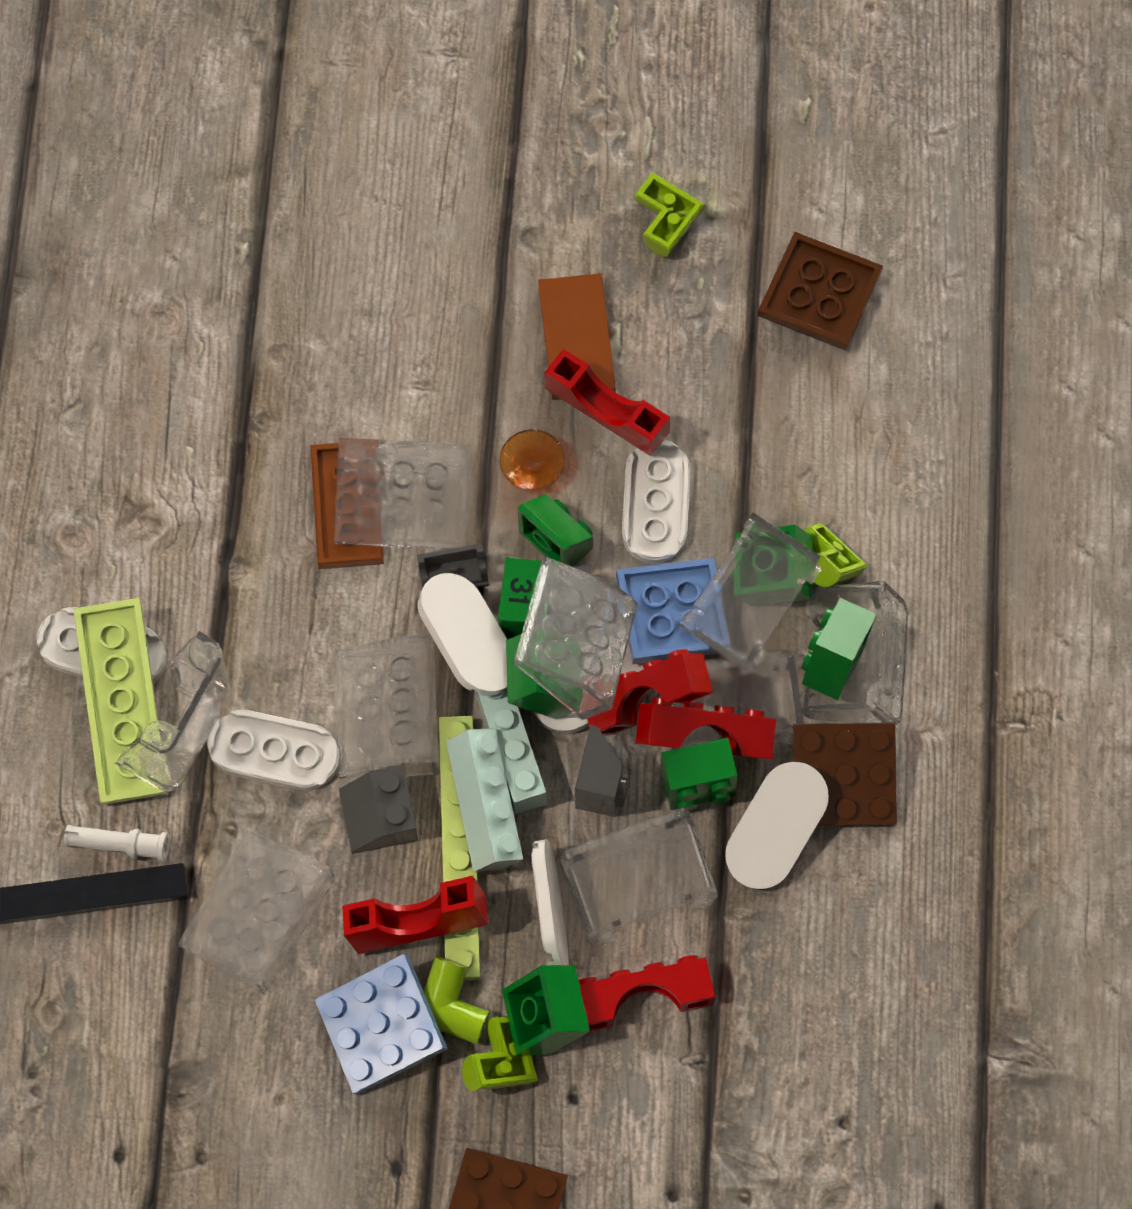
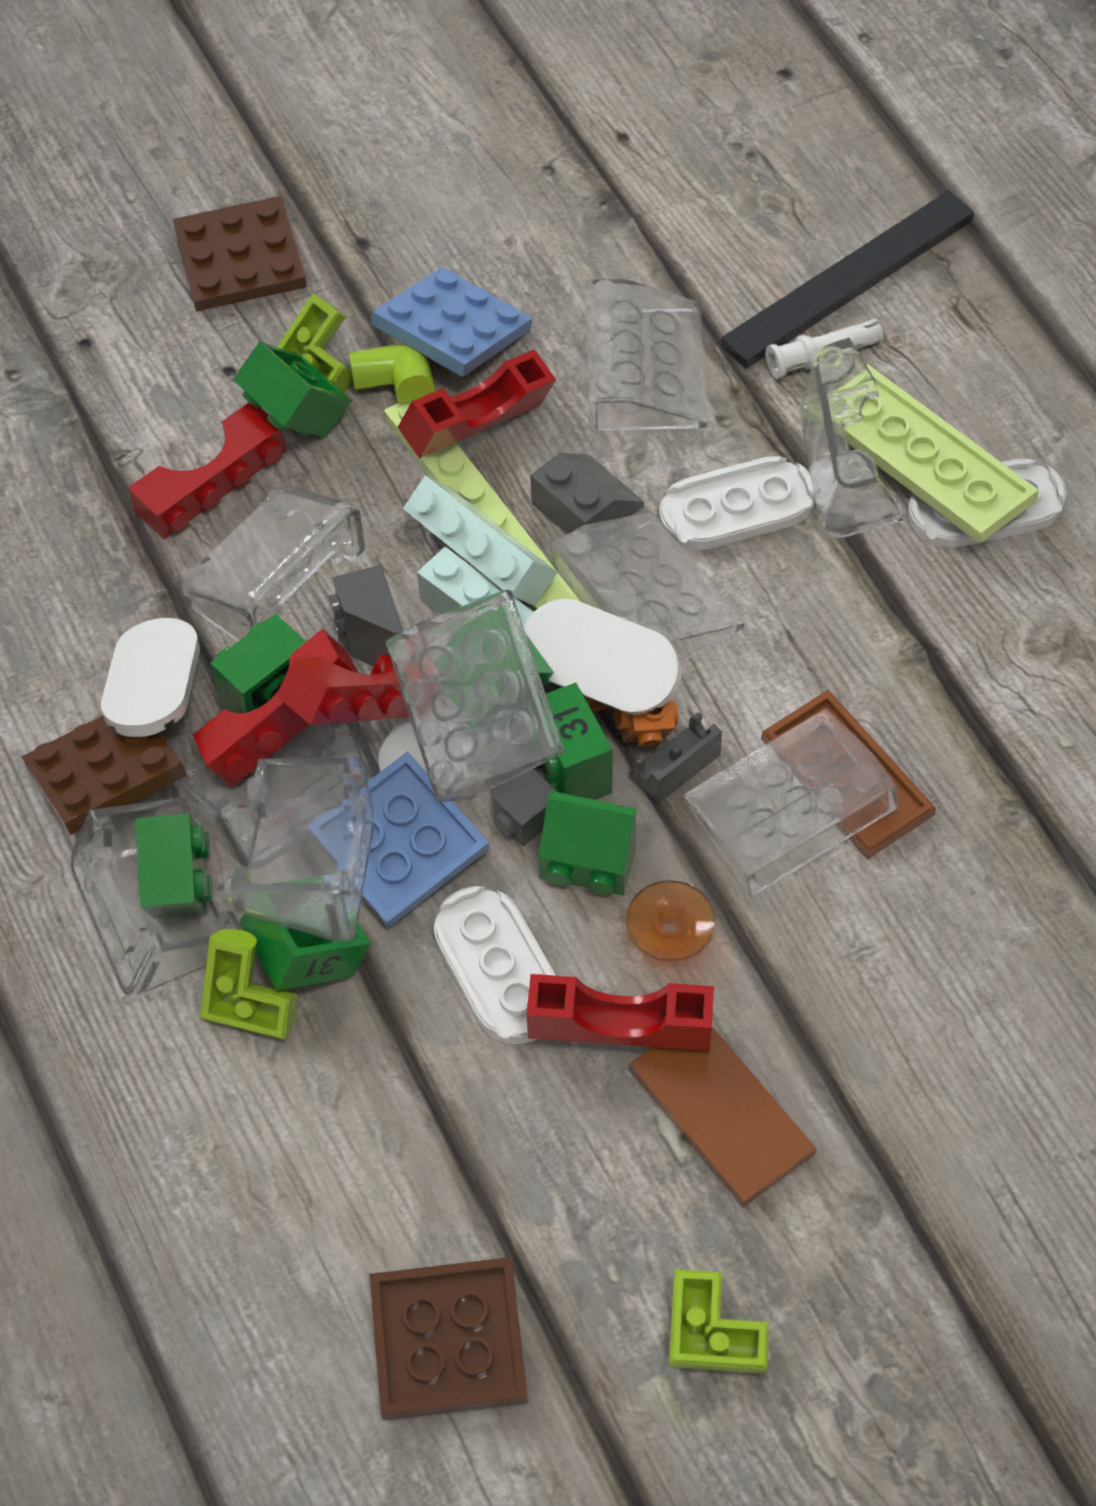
camera: 150 degrees right, 10 degrees down
white tile [532,839,569,965] -> none

